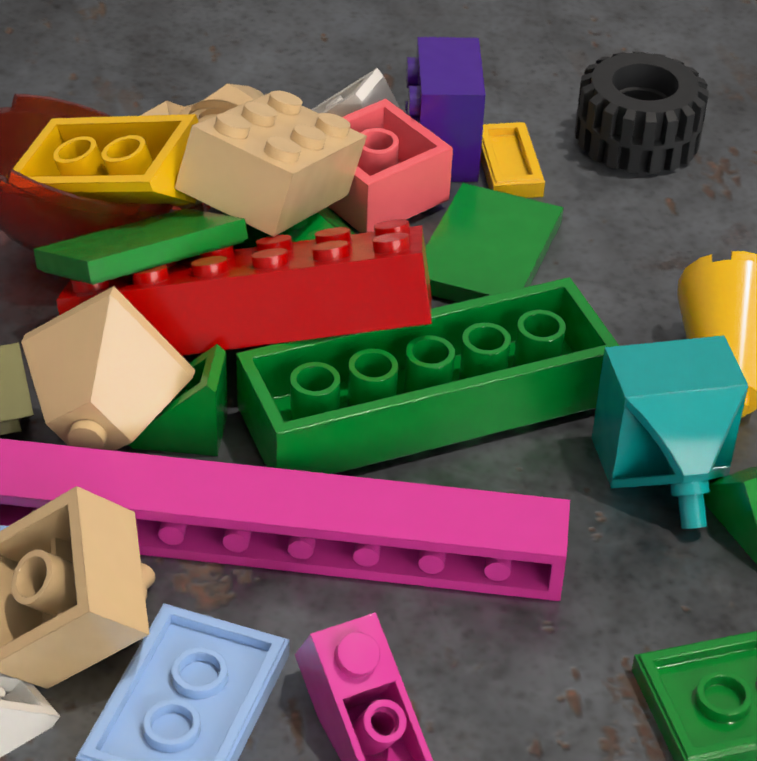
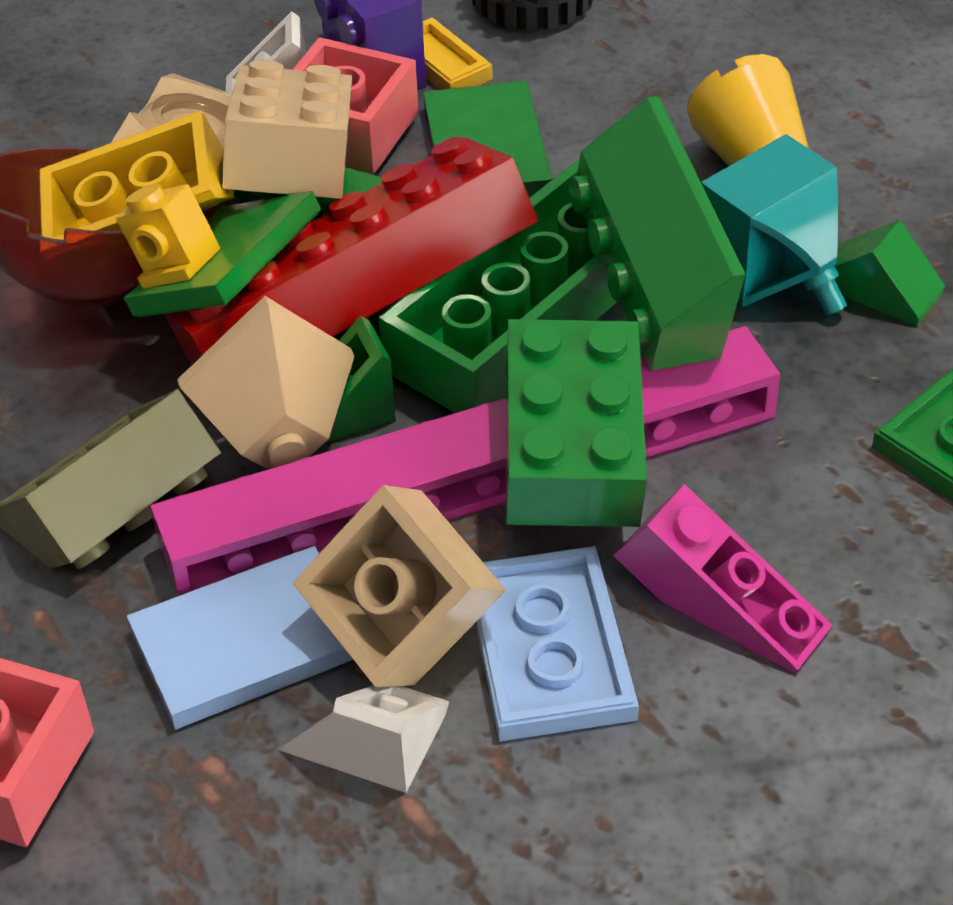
camera: 25 degrees left, 5 degrees up
none -> yellow brick [115,183,221,289]
none -> green brick [506,319,647,527]
none -> green slope [569,96,746,371]

